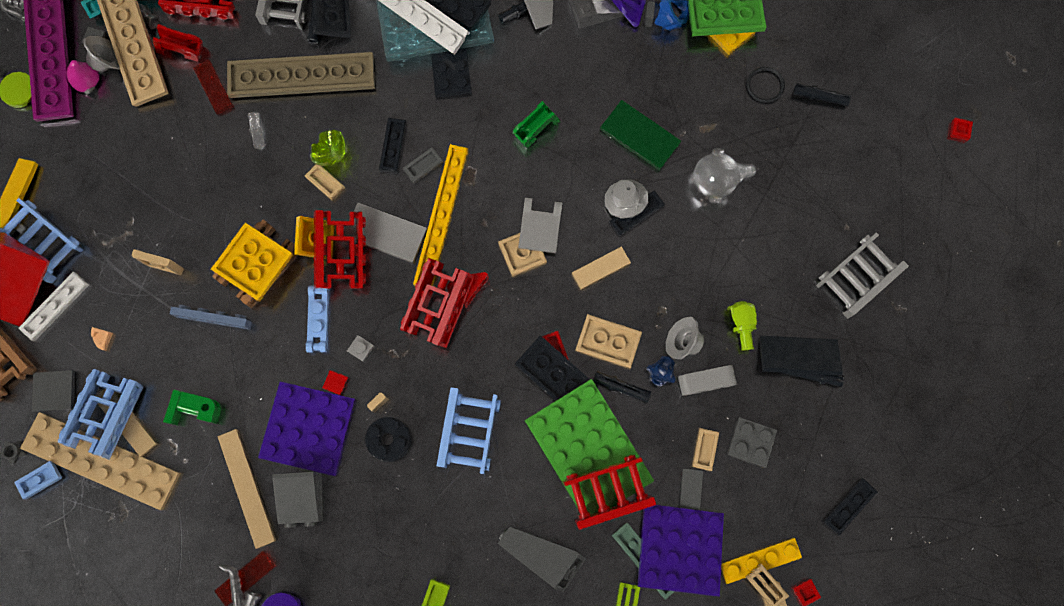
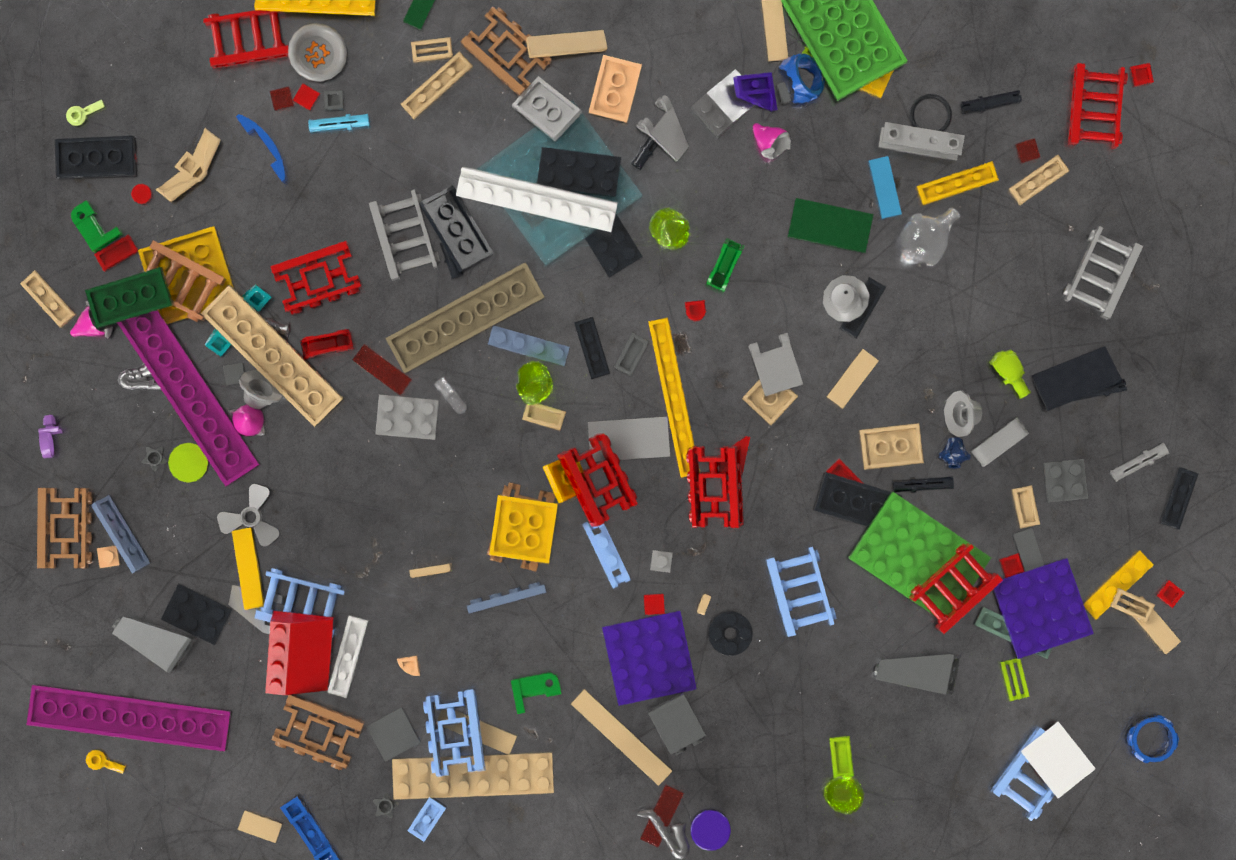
camera: 30 degrees left, 10 degrees up
none -> light grey piece [217,484,280,546]
none -> light grey plate [375,395,439,440]
none -> sand blue plate [488,325,570,366]
none -> clear neon green piece [649,208,689,250]
none -> red tile [685,300,706,321]
none -> hat [753,123,792,159]
none -> dark azure tile [869,156,902,219]
none -> light grey fence [878,122,965,161]
none -> yellow tile [917,161,999,205]
none -> red tile [999,553,1025,578]
none -> tan tile [1009,155,1070,205]
none -> clear red tile [1015,138,1040,163]
none -> red fence [1068,63,1128,149]
none -> light grey pin [1110,443,1169,482]

